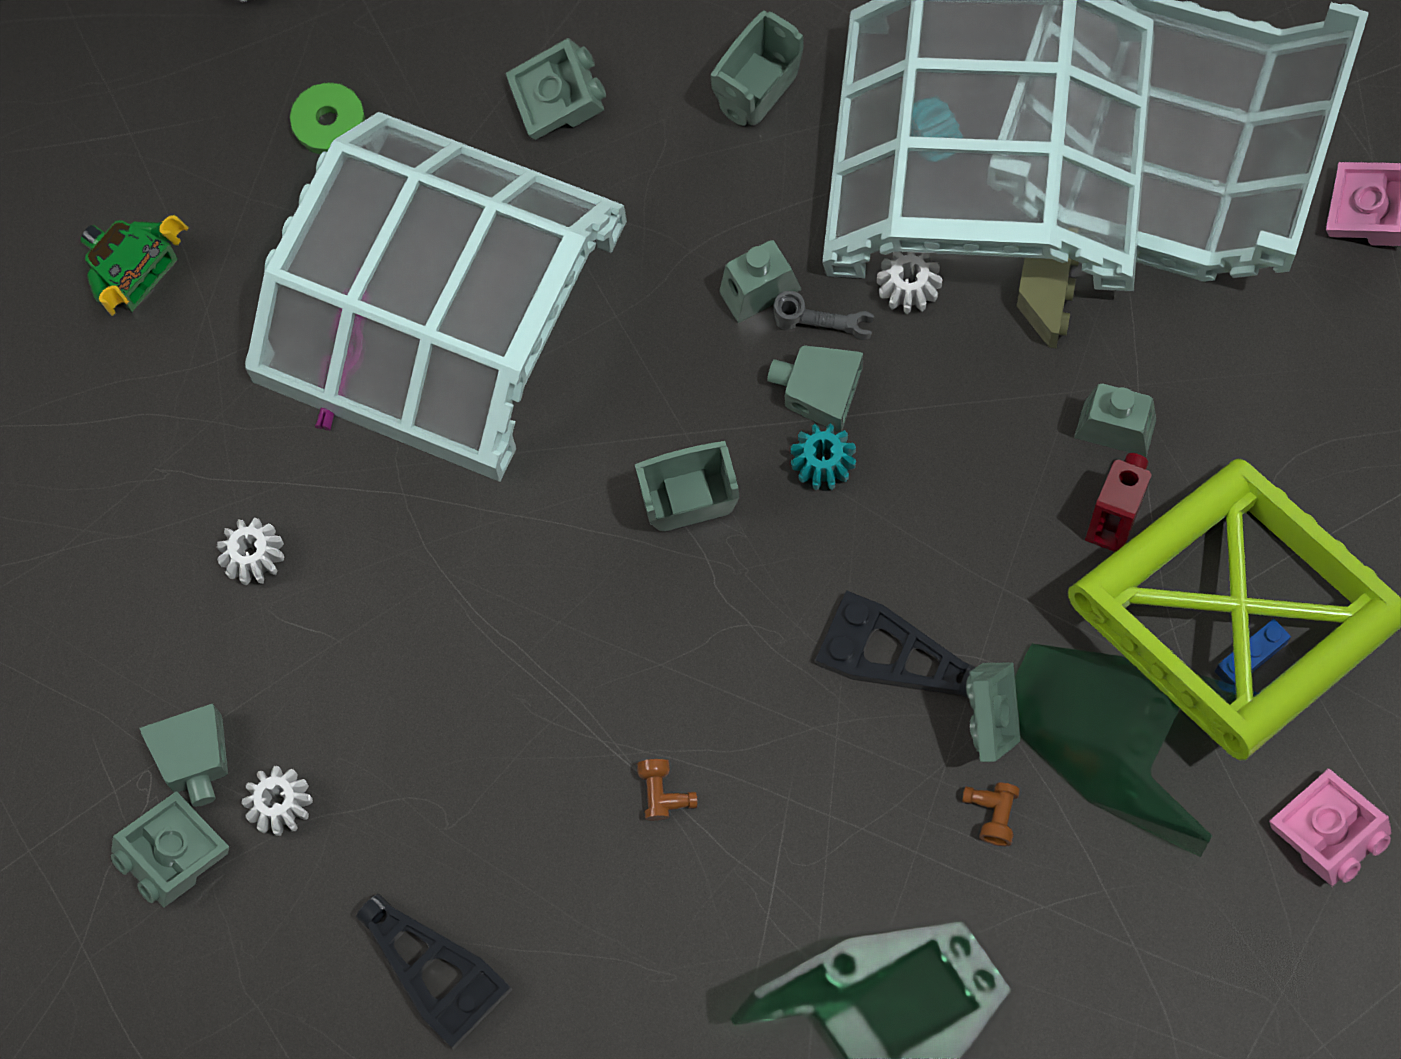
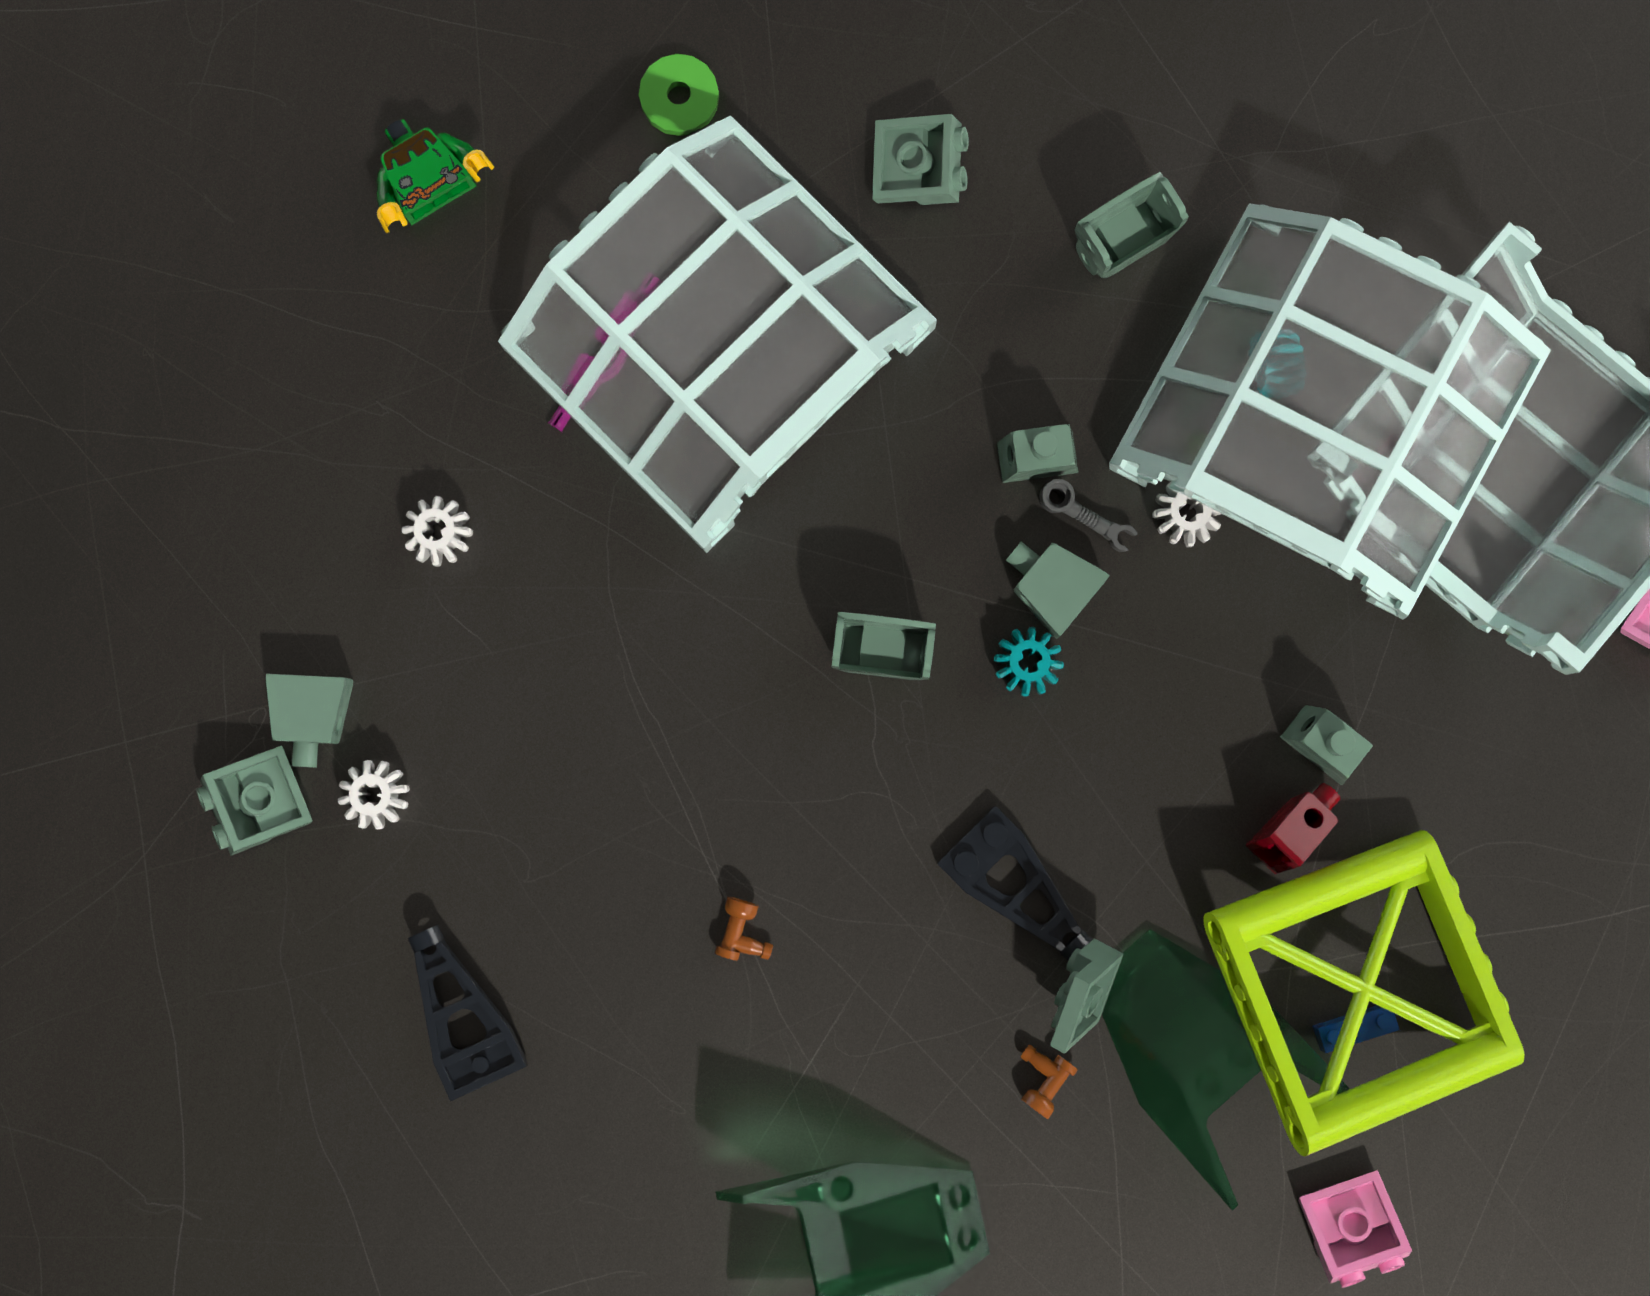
camera: 15 degrees right, 15 degrees up
olive slope [1017,227,1079,348] -> none

